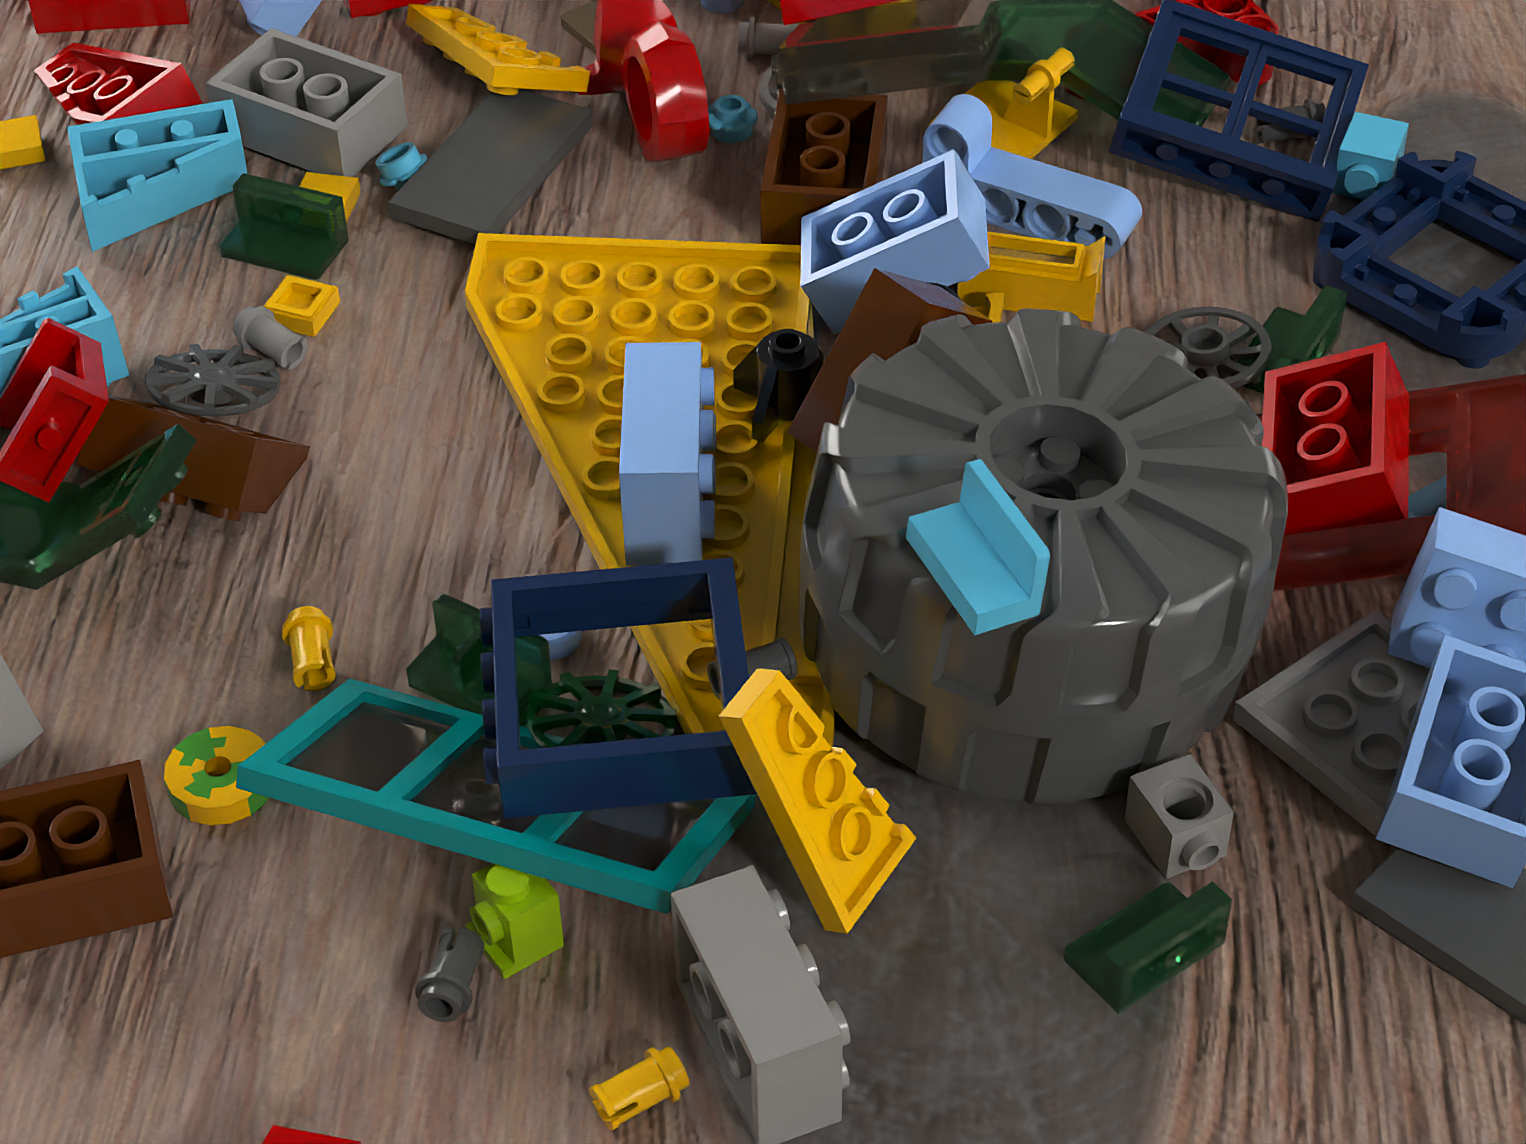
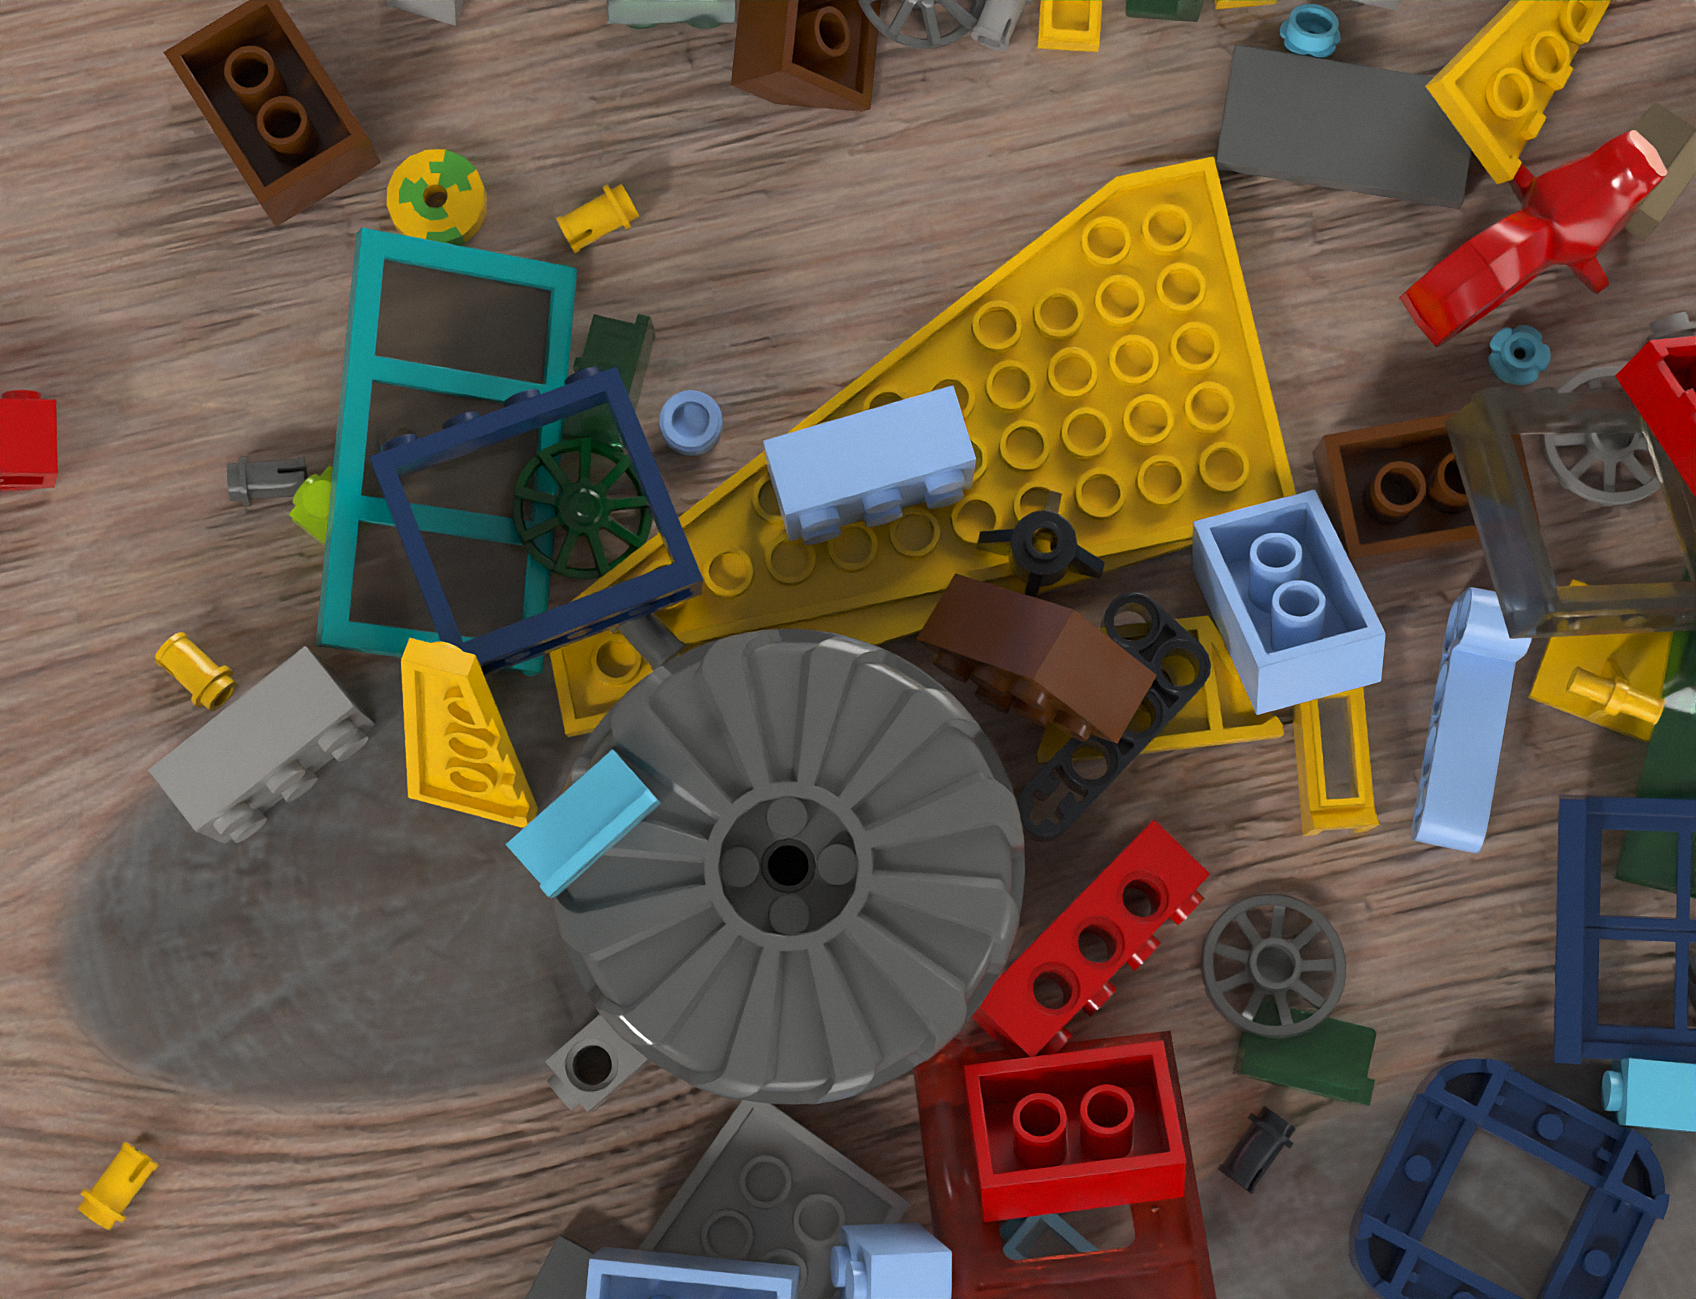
camera: 75 degrees right, 35 degrees up
clear green panel [1064,881,1232,1014] -> none

